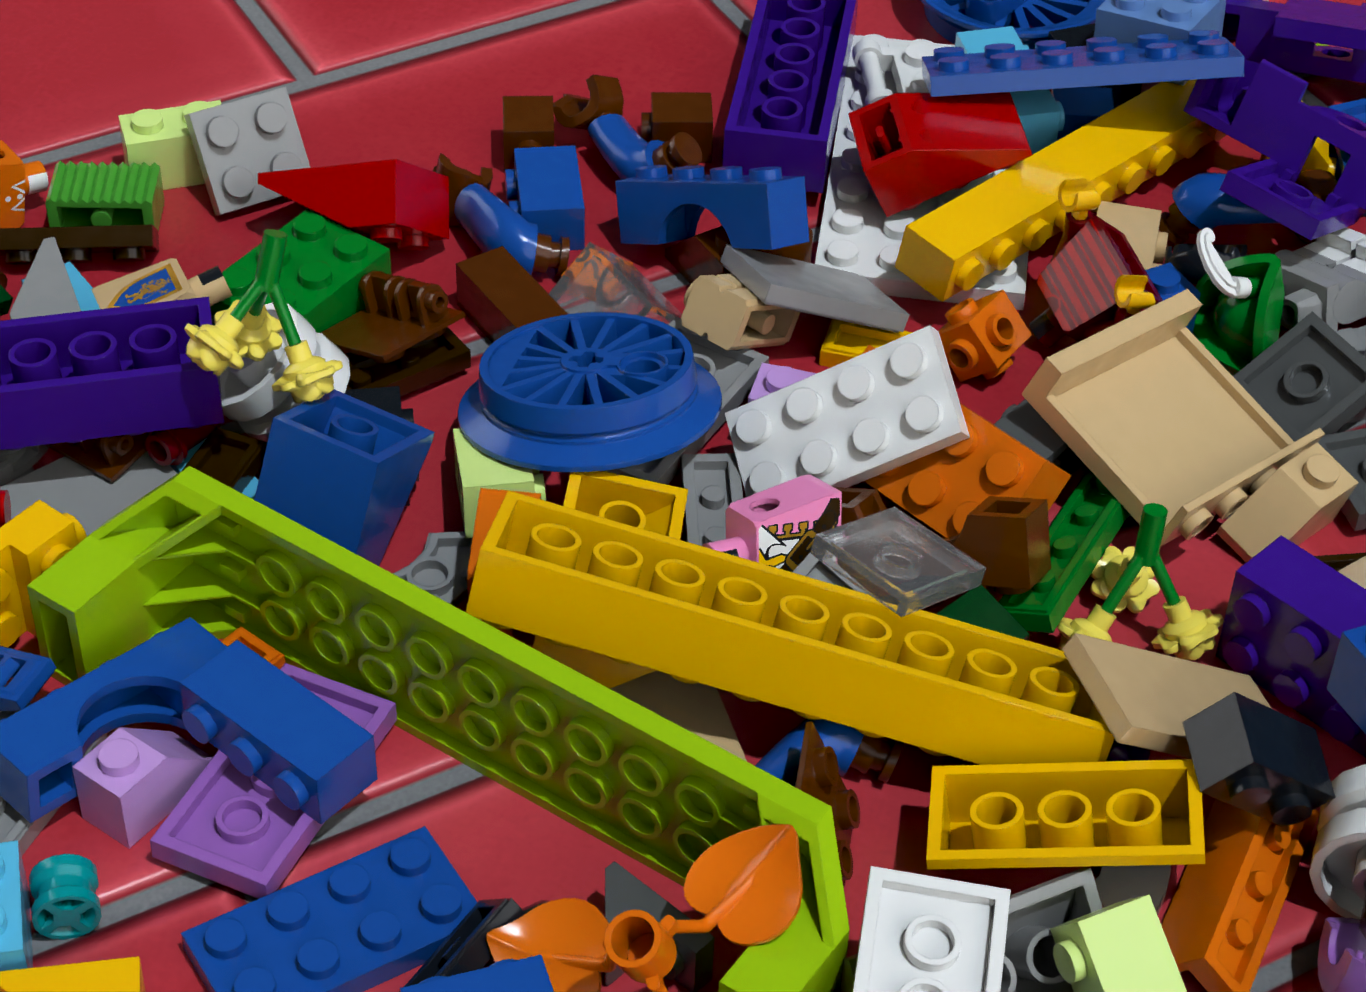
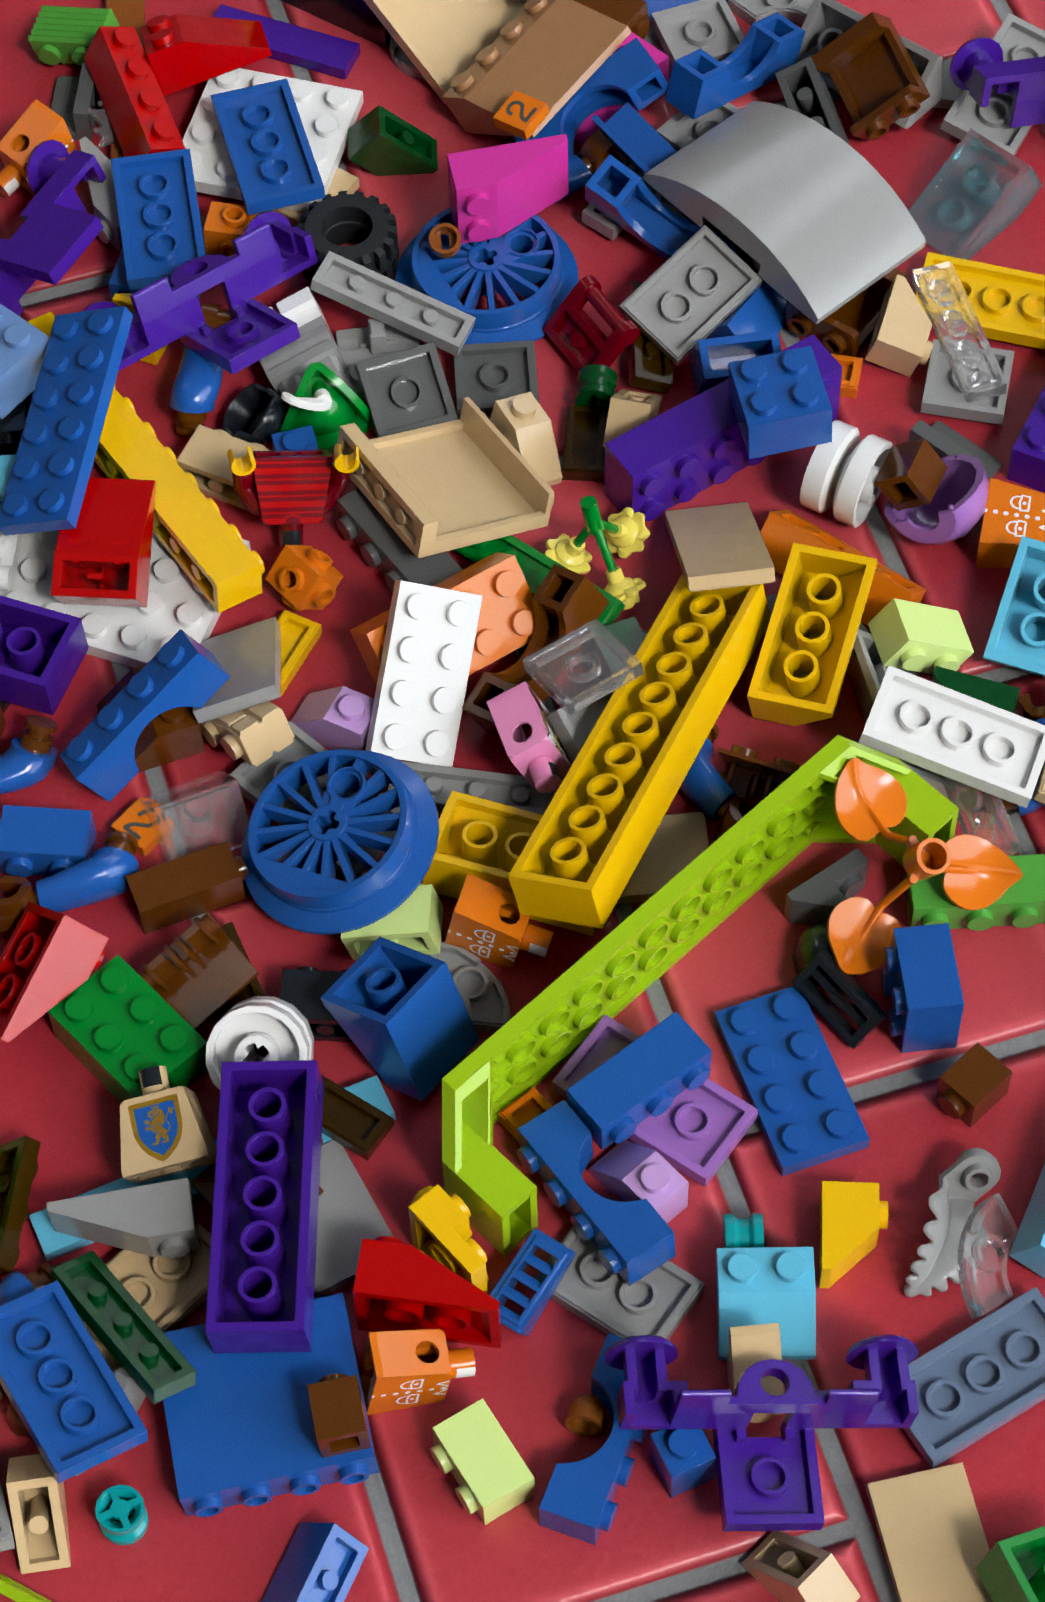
camera: 75 degrees left, 15 degrees up
light yellow plant [184,229,343,404] -> none
black brick [1182,692,1336,826] -> none

